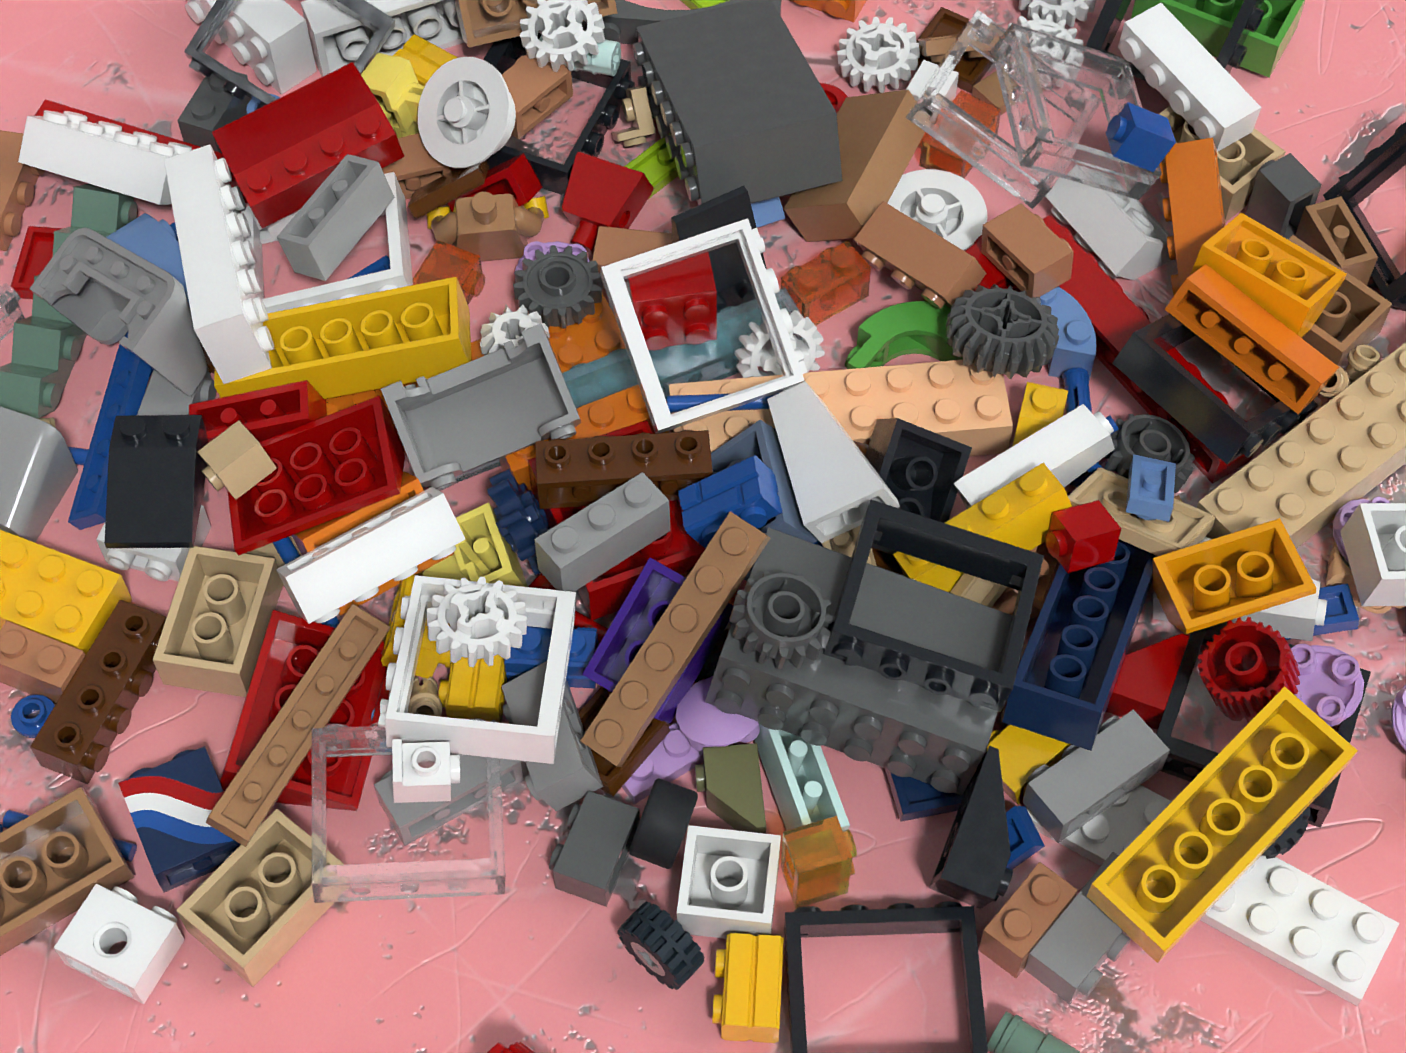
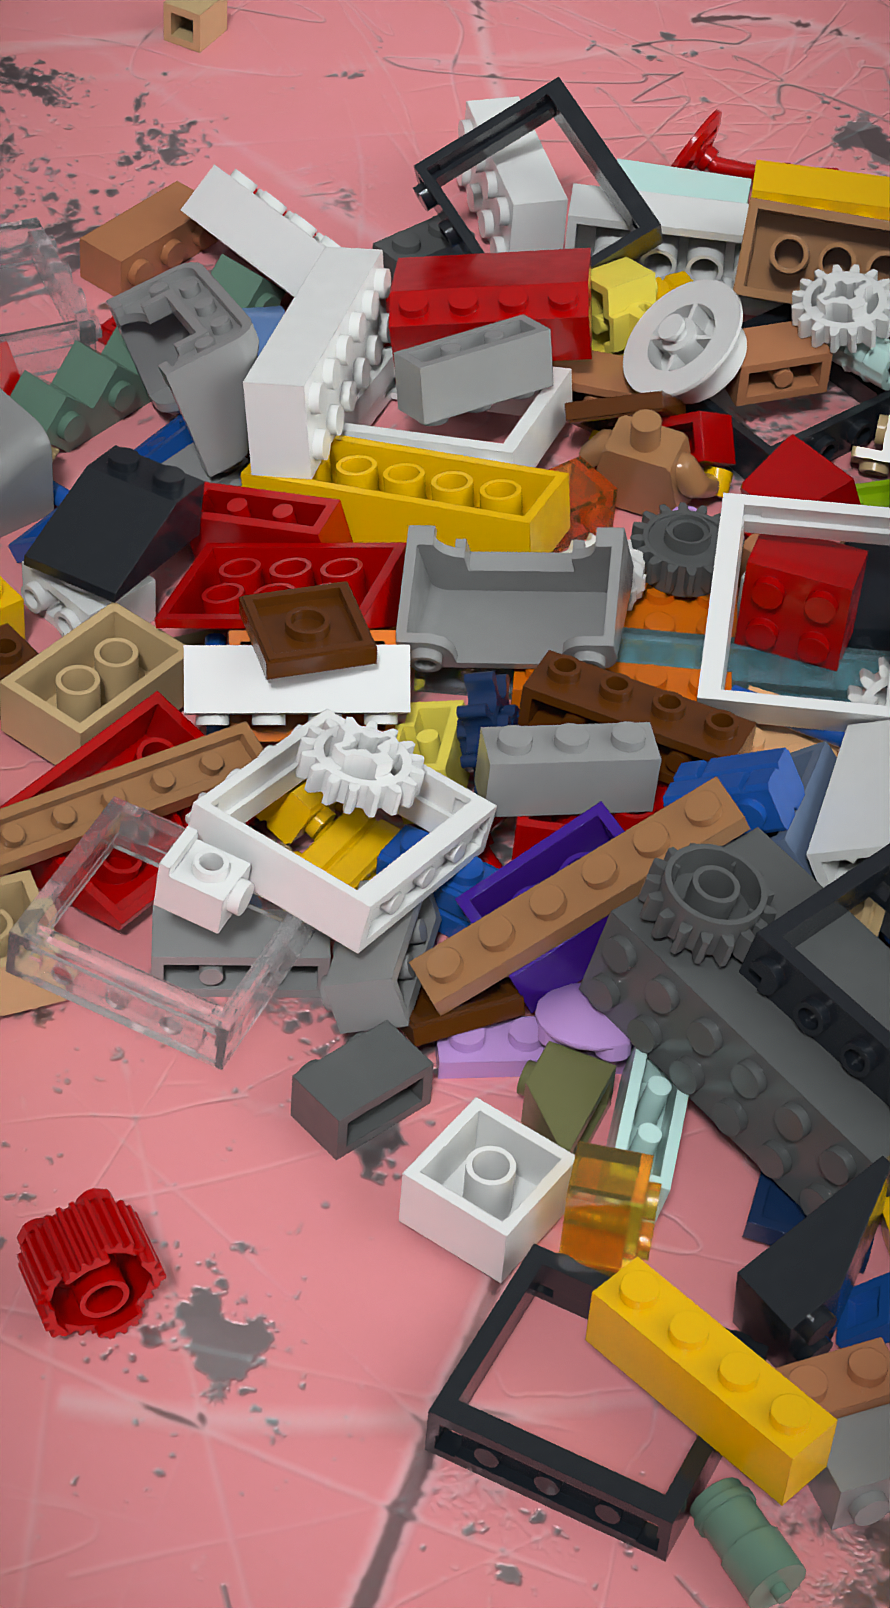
camera: 25 degrees right, 15 degrees down
tan brick [198,420,277,500] -> none
black wheel [617,902,705,990] -> none
black tyre [629,778,698,869] -> none
yellow brick [712,933,784,1043] -> none
none -> reddish brown tile [239,581,377,680]
none -> yellow brick [585,1256,838,1506]

